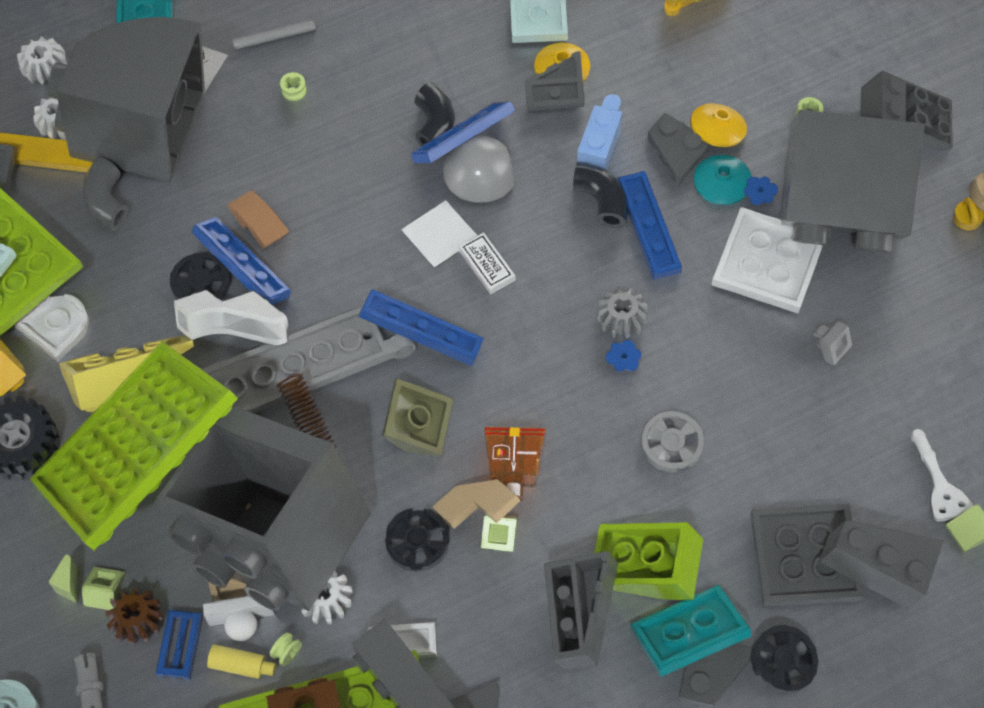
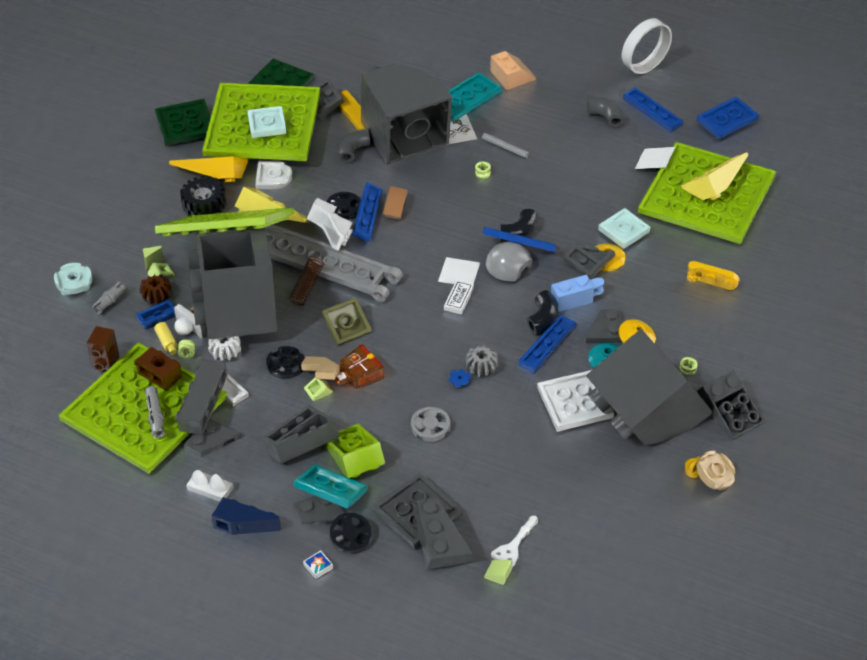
camera: 50 degrees right, 15 degrees down
blue tile [359,289,484,366] -> none
light grey tile [814,321,852,366] -> none

